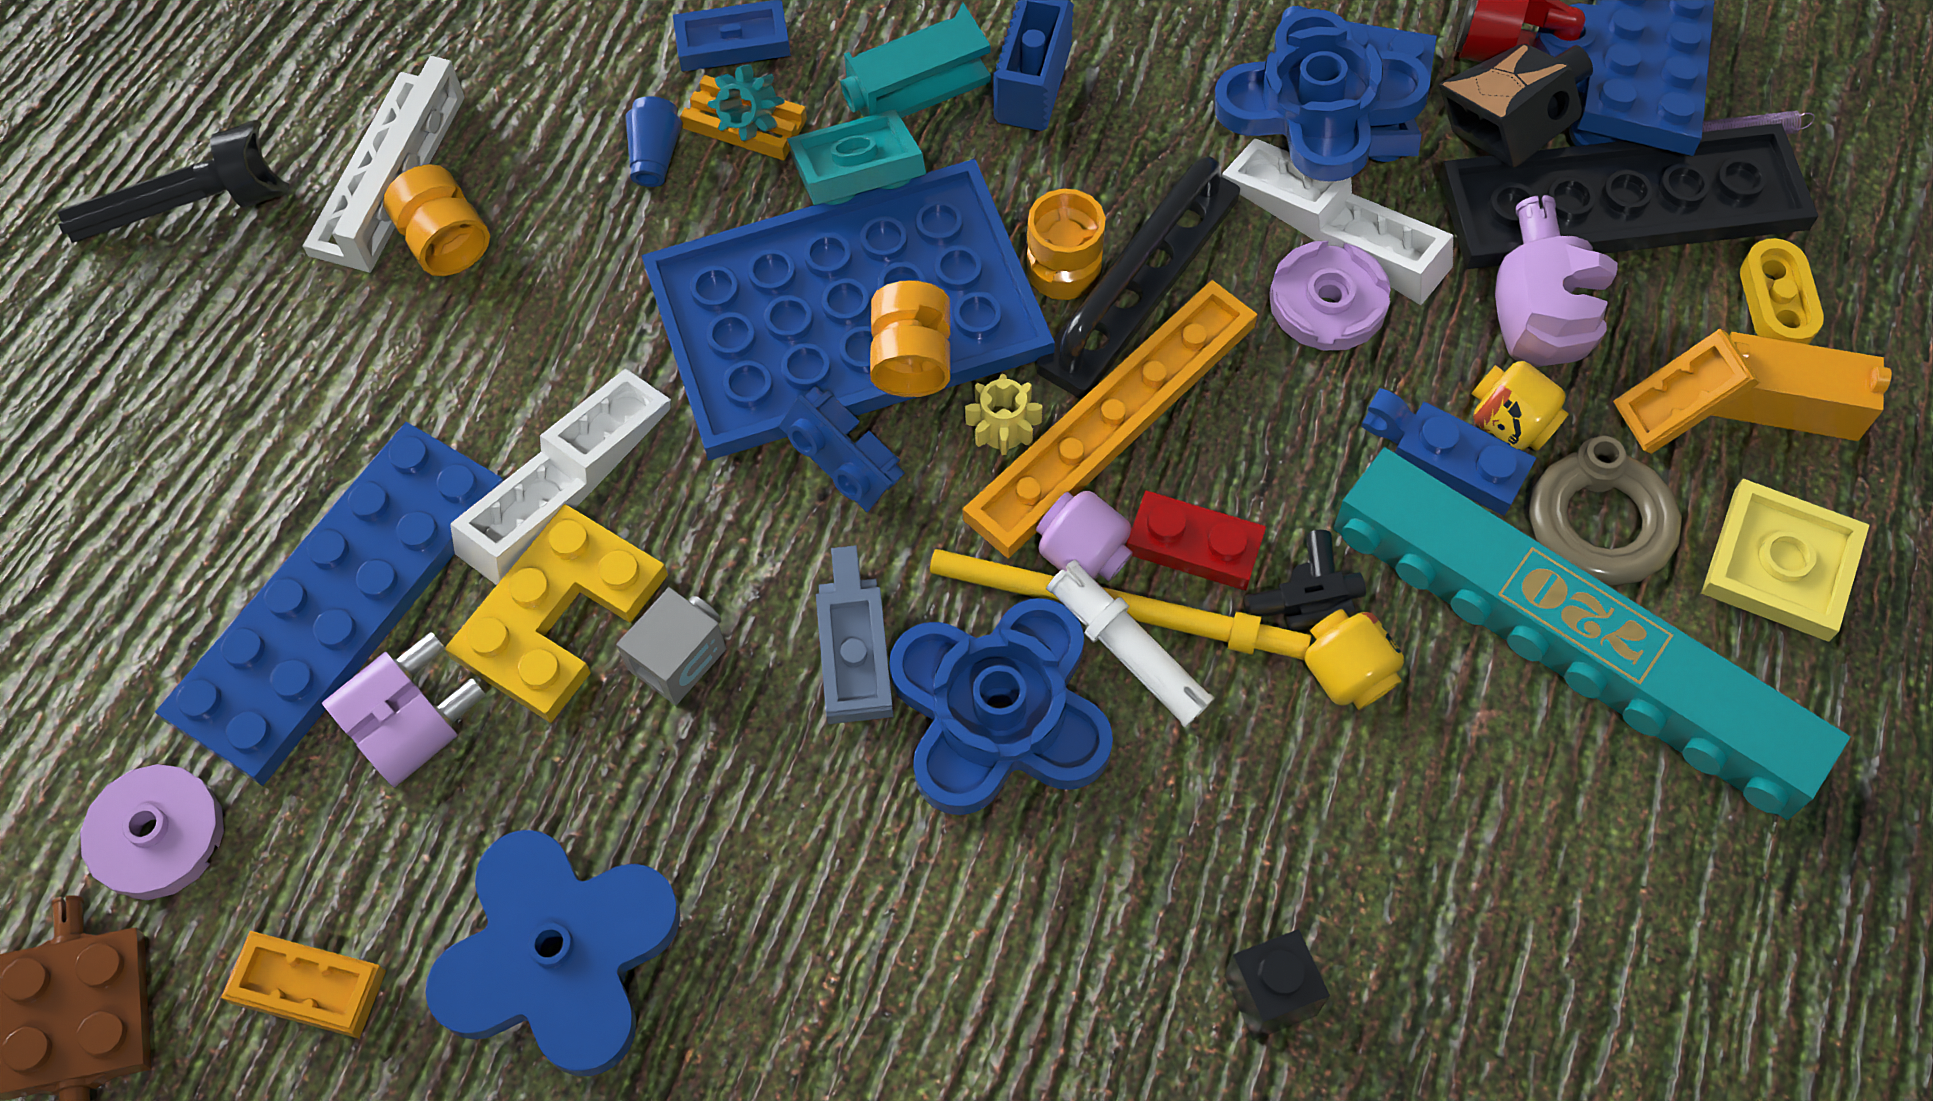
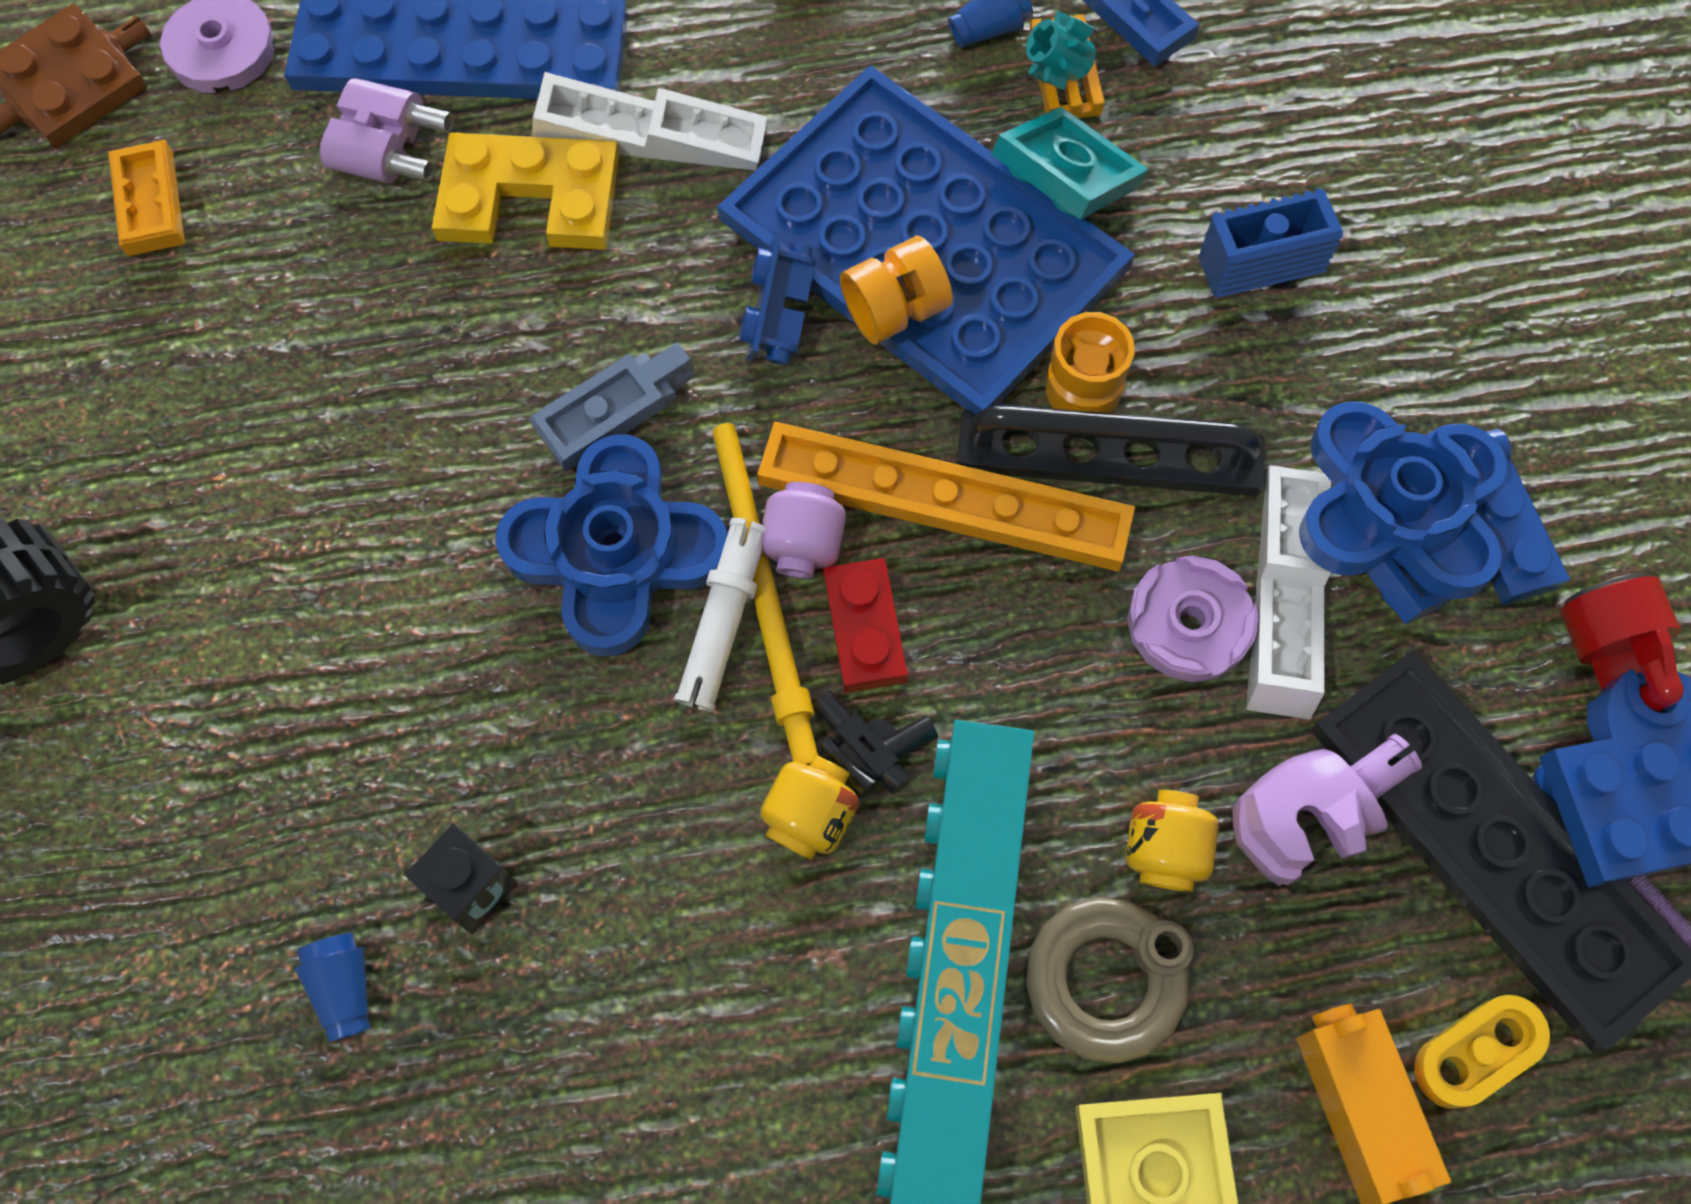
camera: 60 degrees right, 5 degrees up
blue plant [426,830,680,1076] -> none
light grey brick [616,587,726,706] -> none
teal window [840,2,991,118] -> none
light yellow gear [965,374,1042,455] -> none
blue plate [1361,388,1536,516] -> none
black torso [1439,44,1593,167] -> none
light orange plate [1613,329,1761,454] -> none

